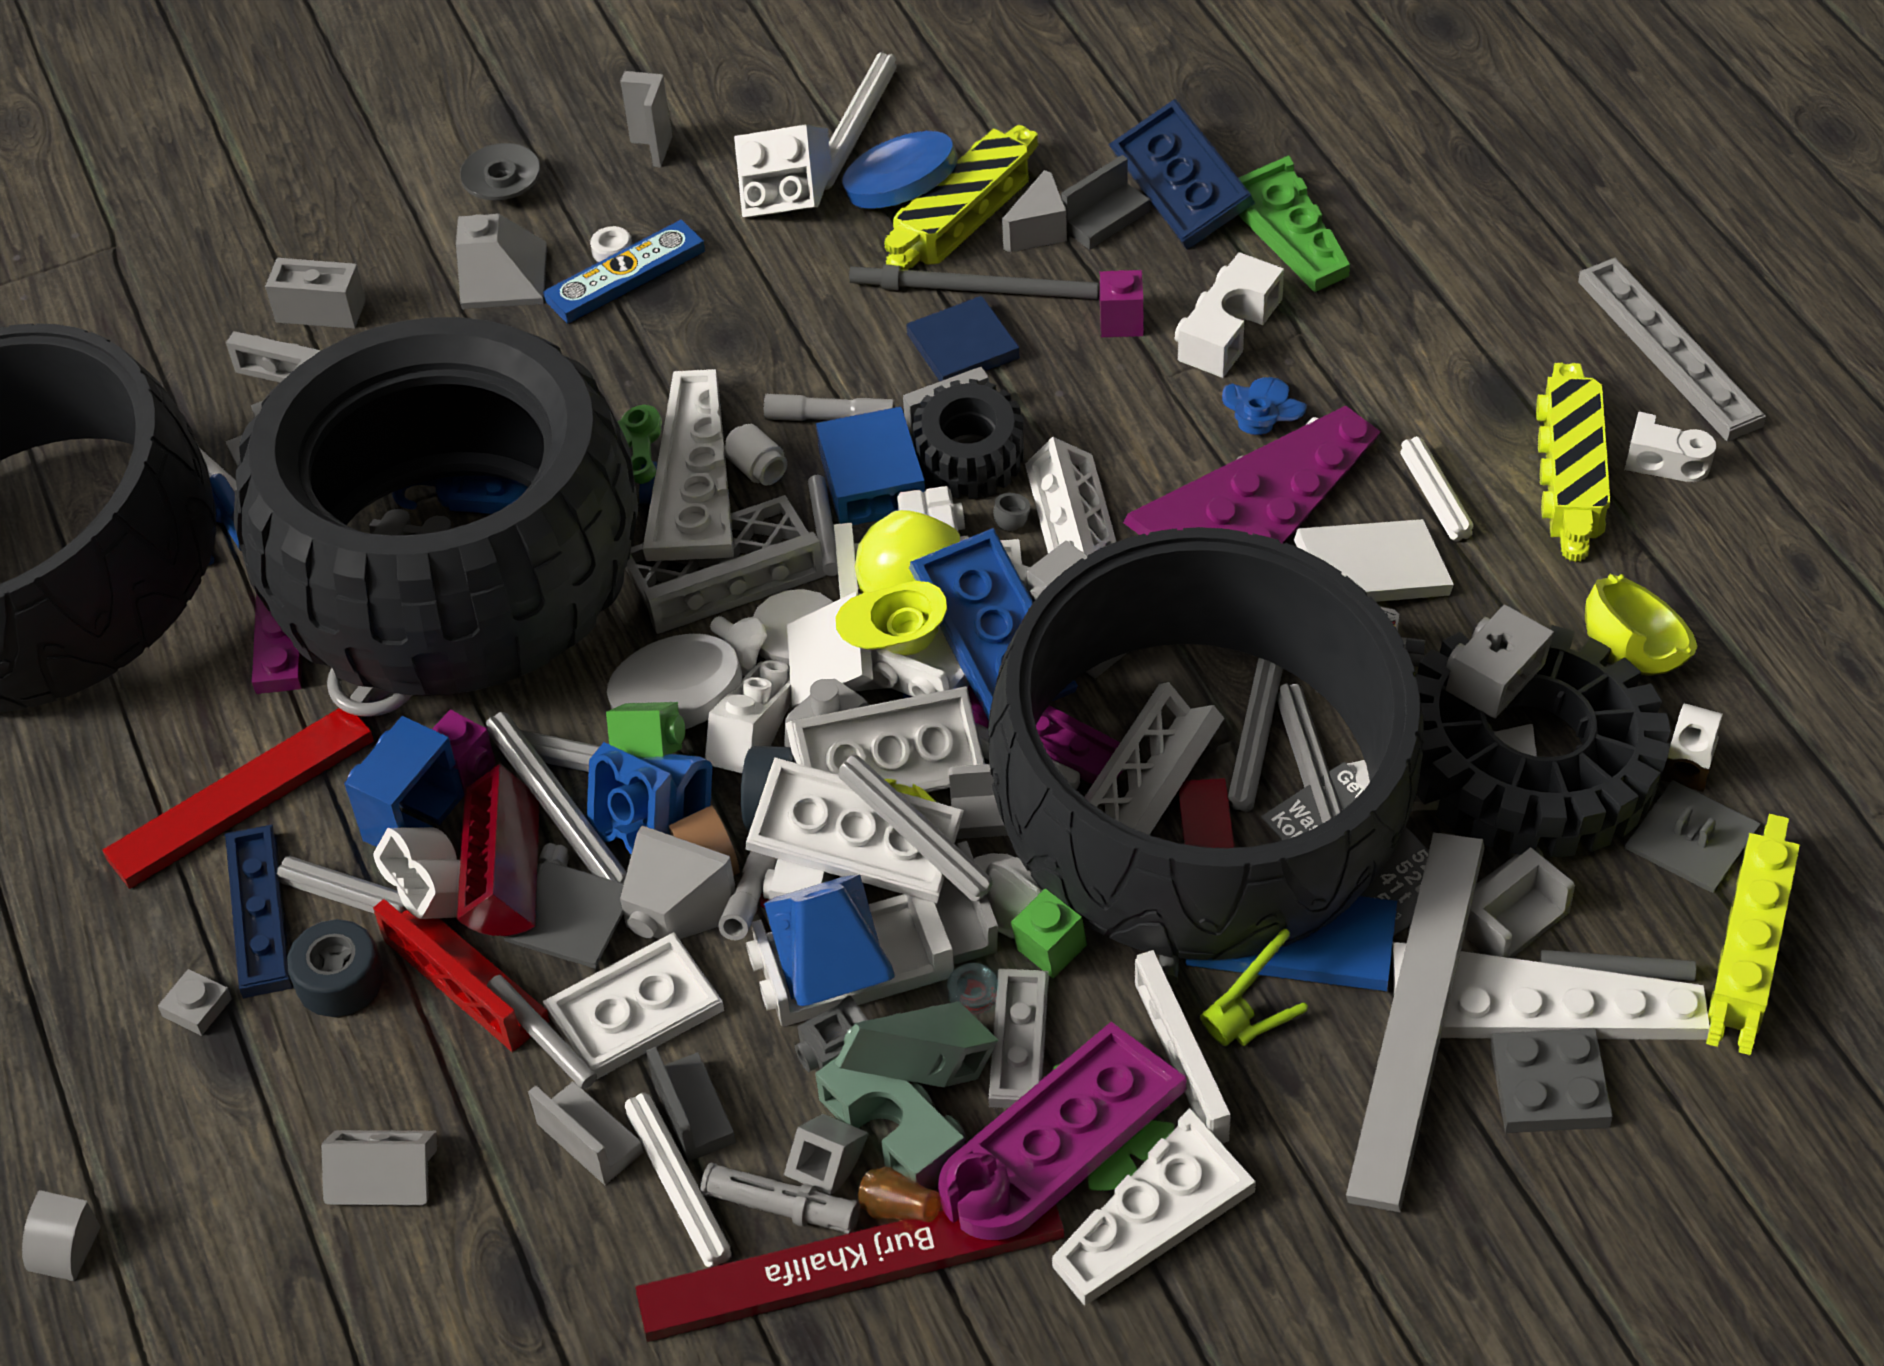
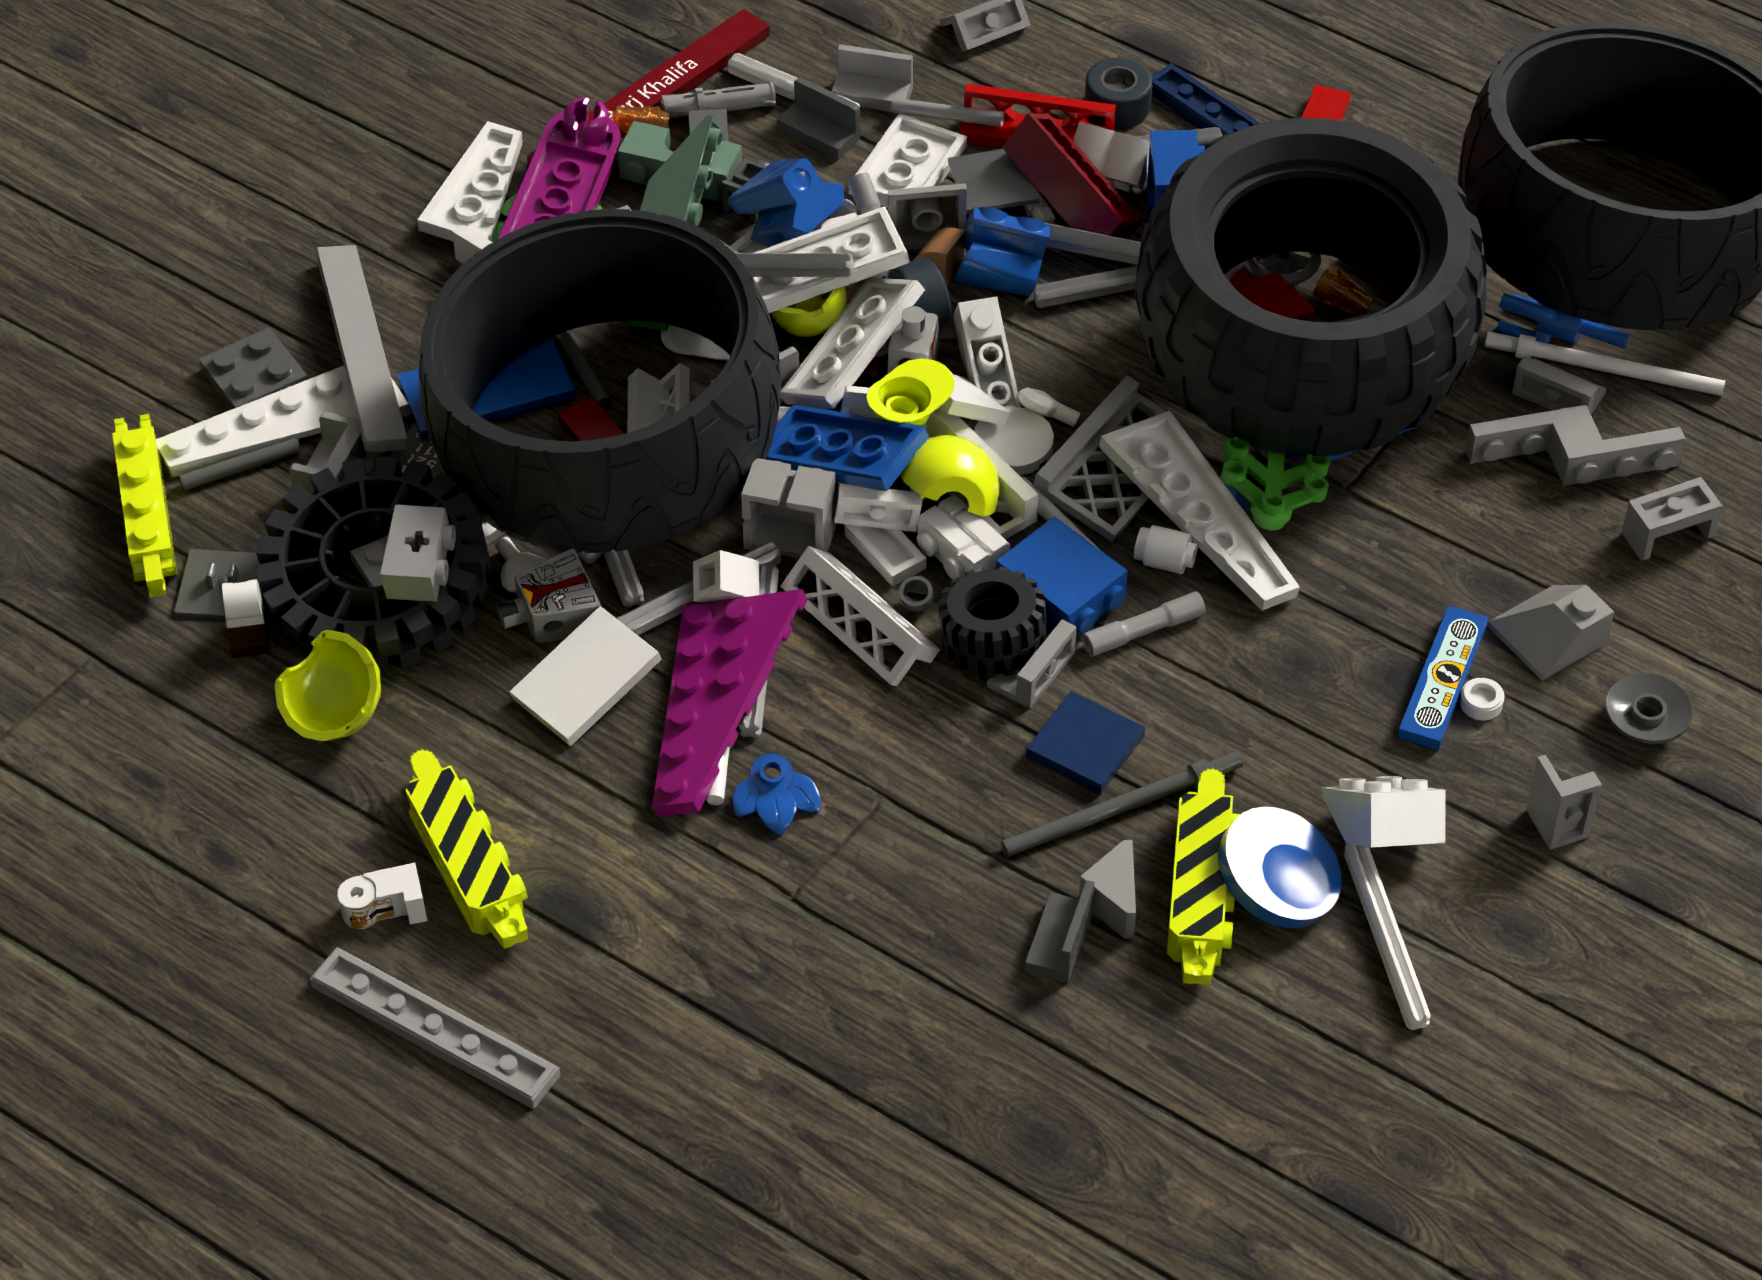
camera: 145 degrees right, 0 degrees up
light grey plate [158,969,232,1036] -> none
bright green brick [606,702,685,758] -> none
light grey piece [607,634,743,729] -> none
magenta brick [1099,270,1143,338] -> none
dark blue tile [1109,99,1255,250] -> none
white arch [1175,252,1284,378] -> none
bright green wing [1238,155,1350,292] -> none
white axle [1401,436,1474,542] -> none

